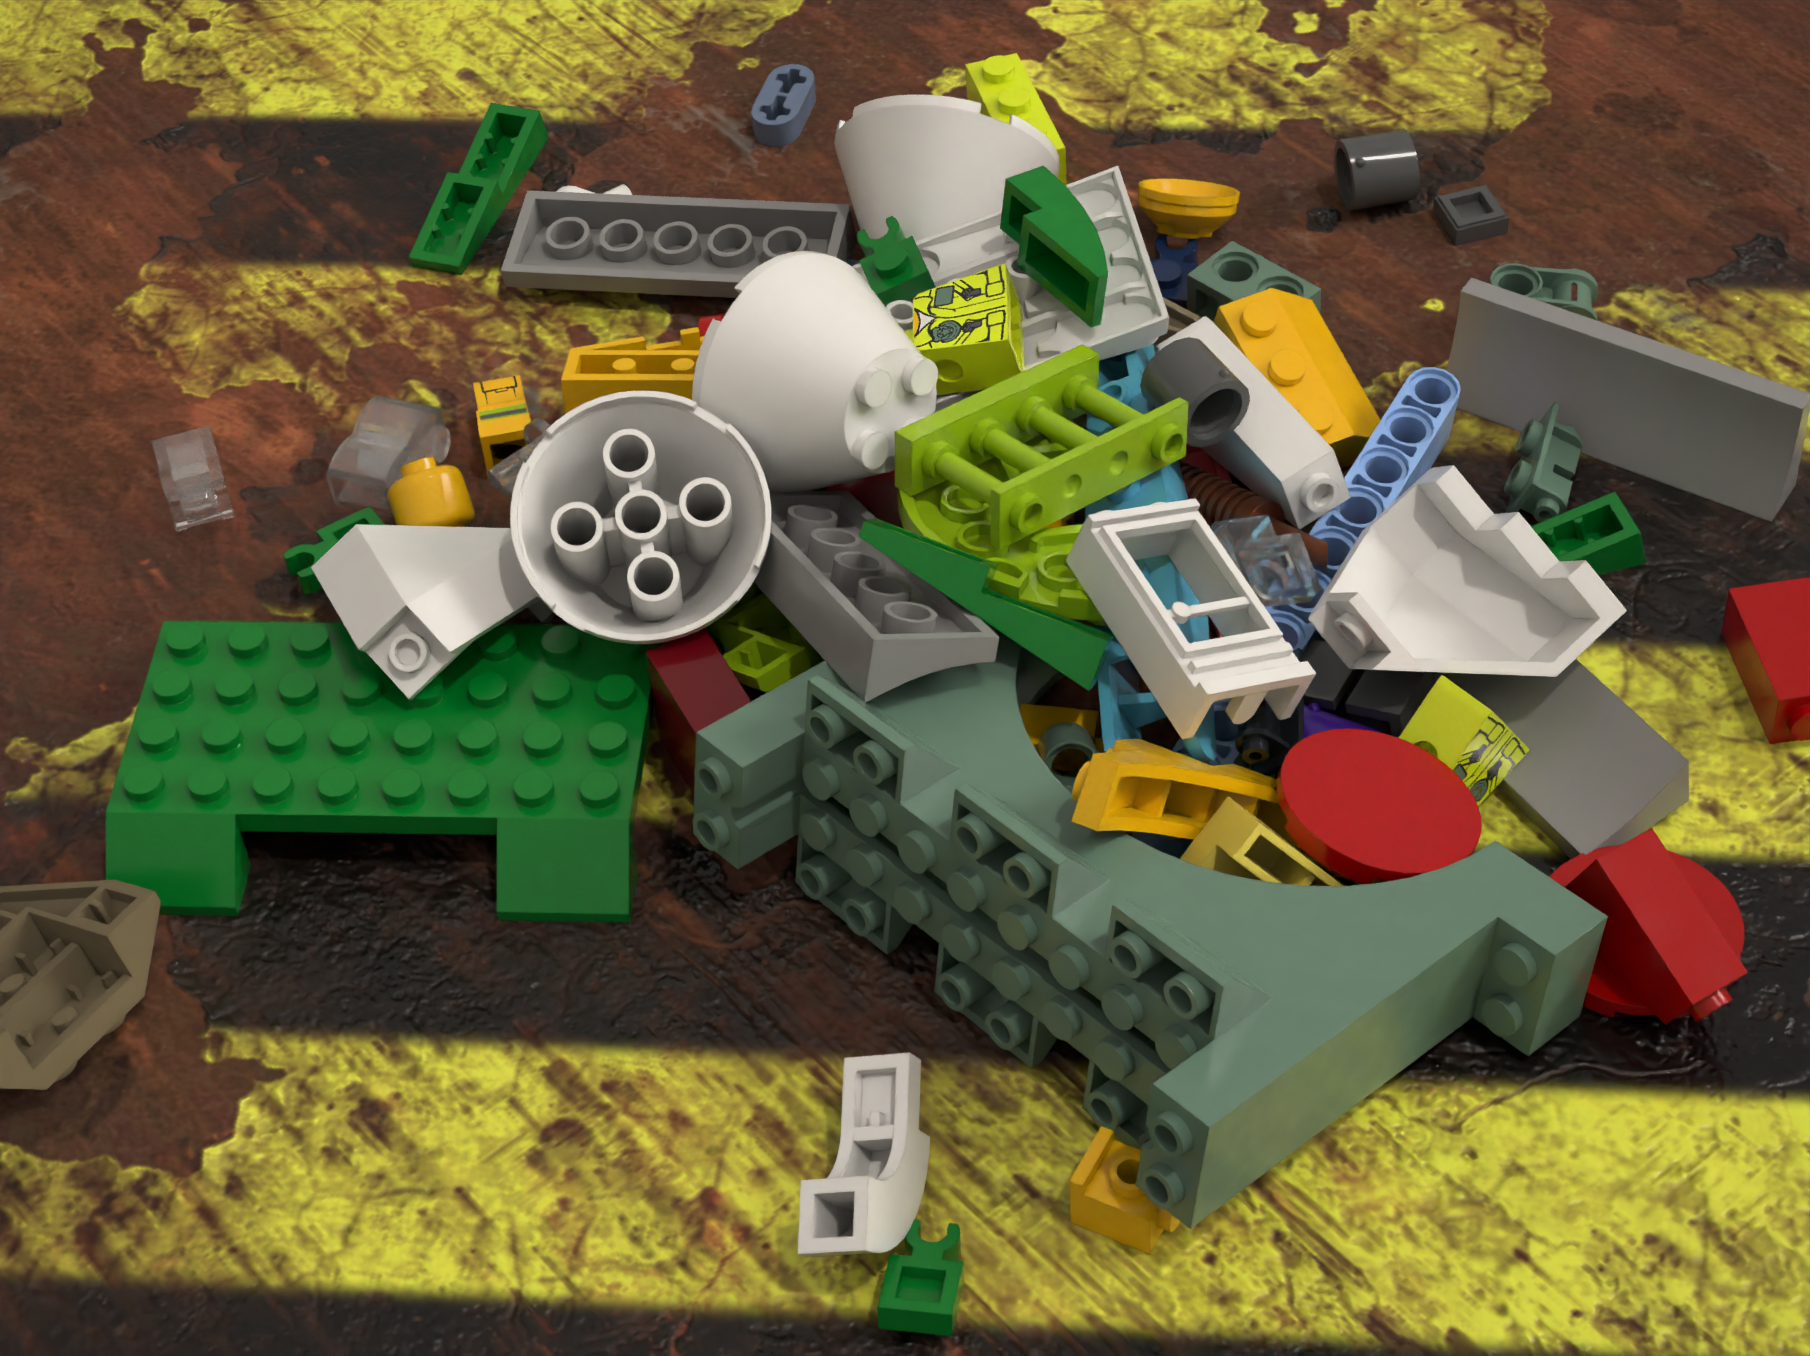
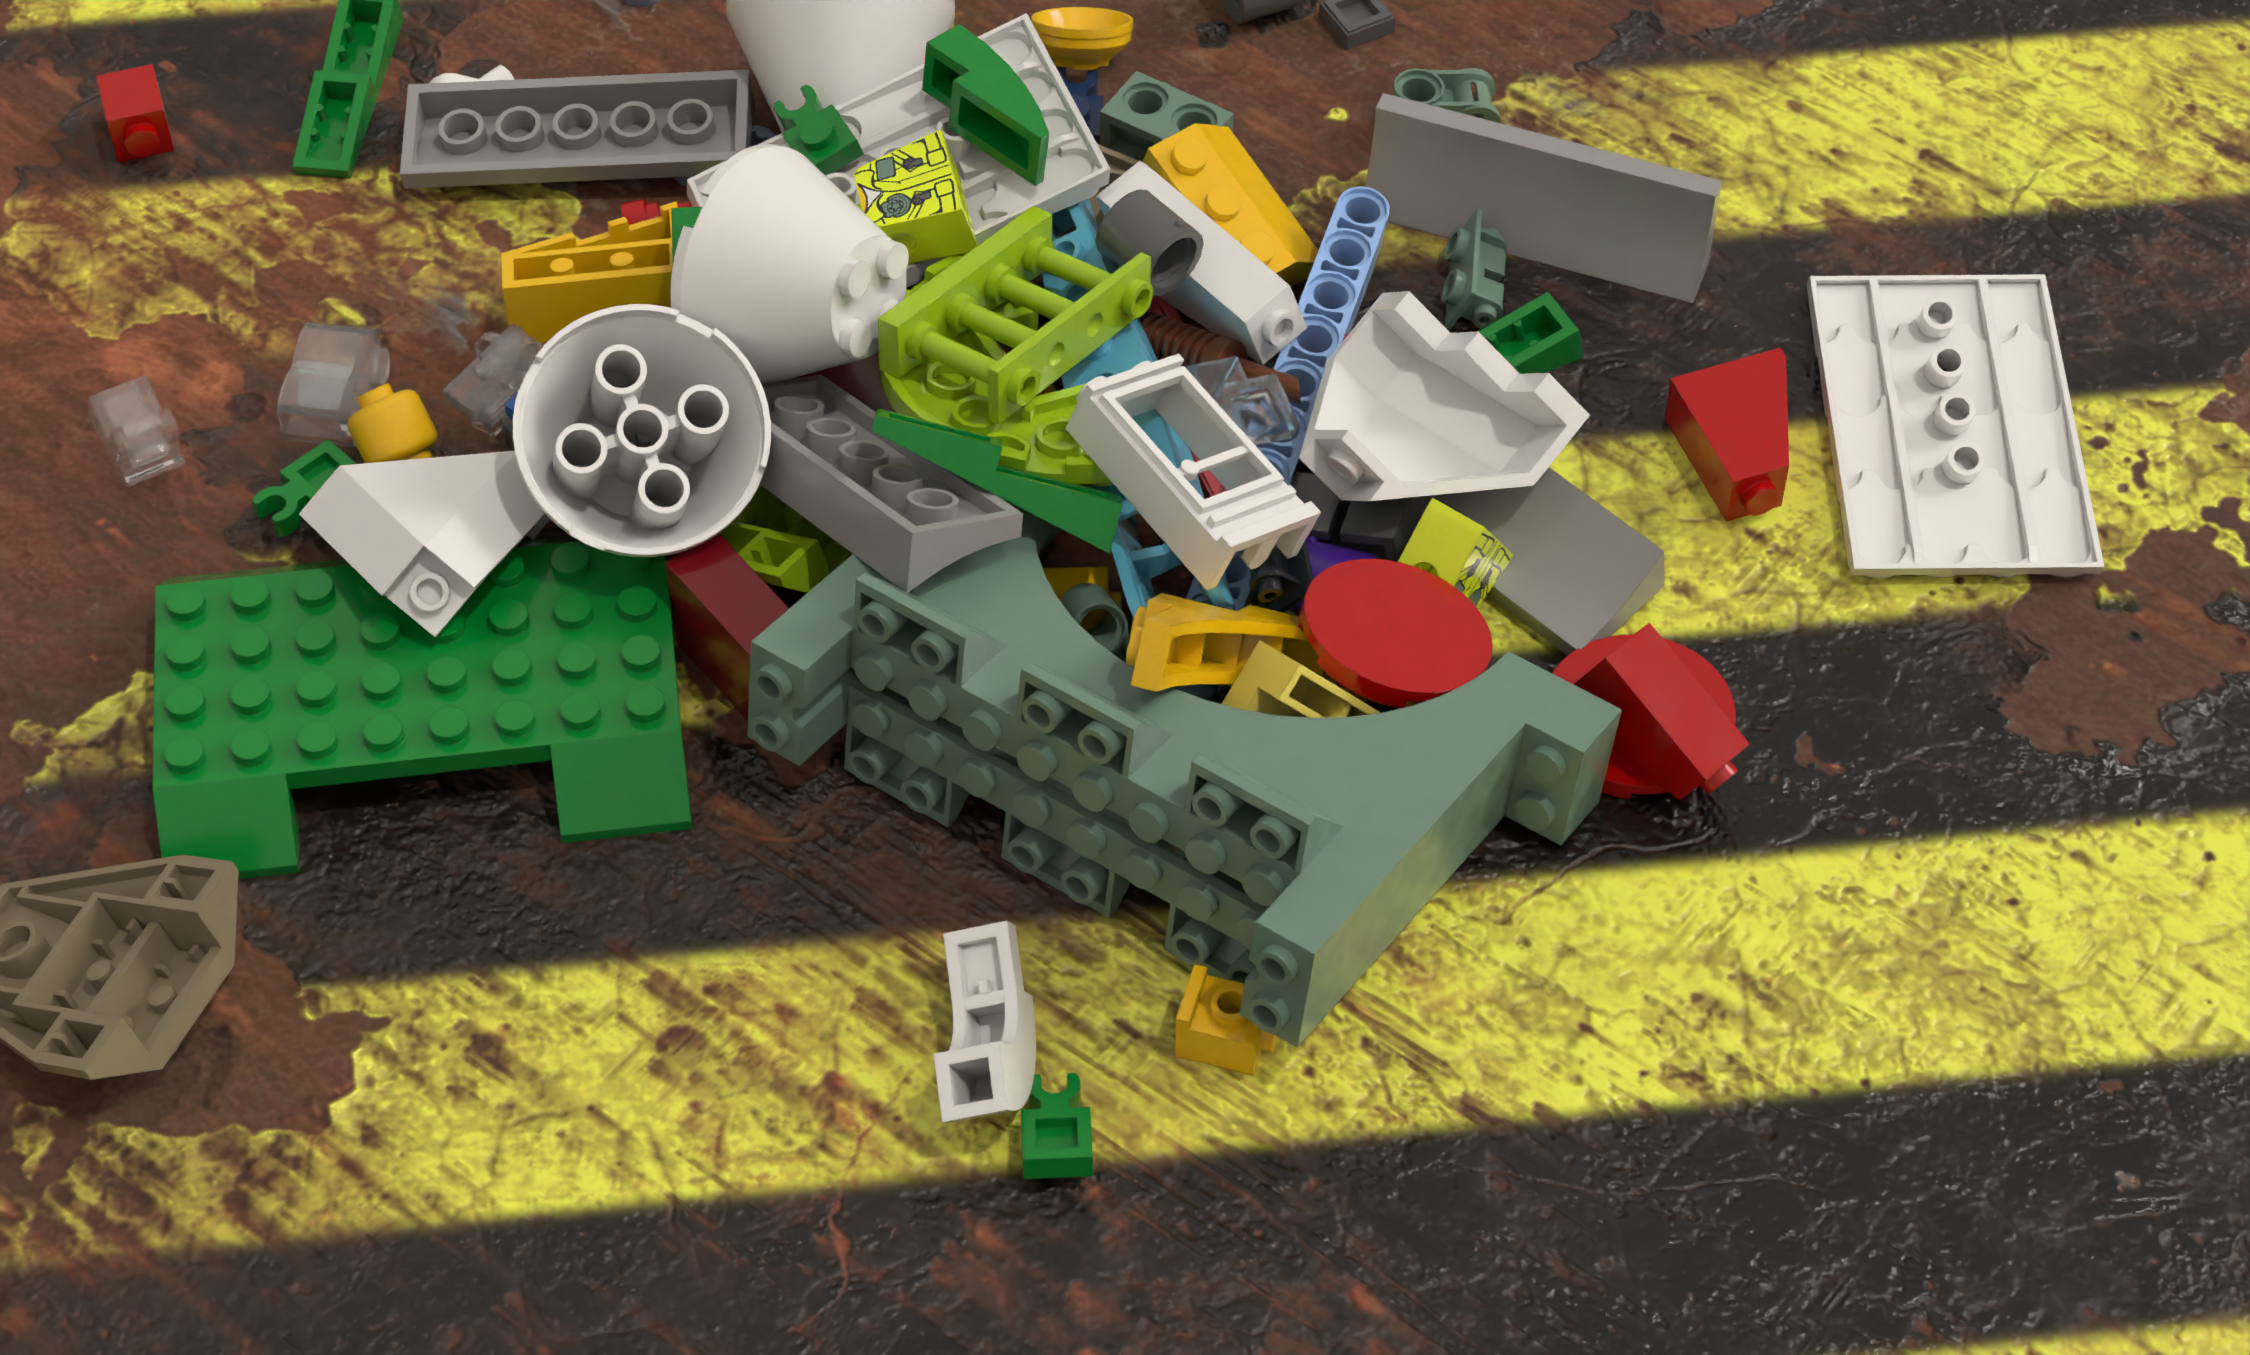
camera: 15 degrees left, 5 degrees up
yellow leg [473,375,536,481] -> none
none -> red brick [96,64,175,163]

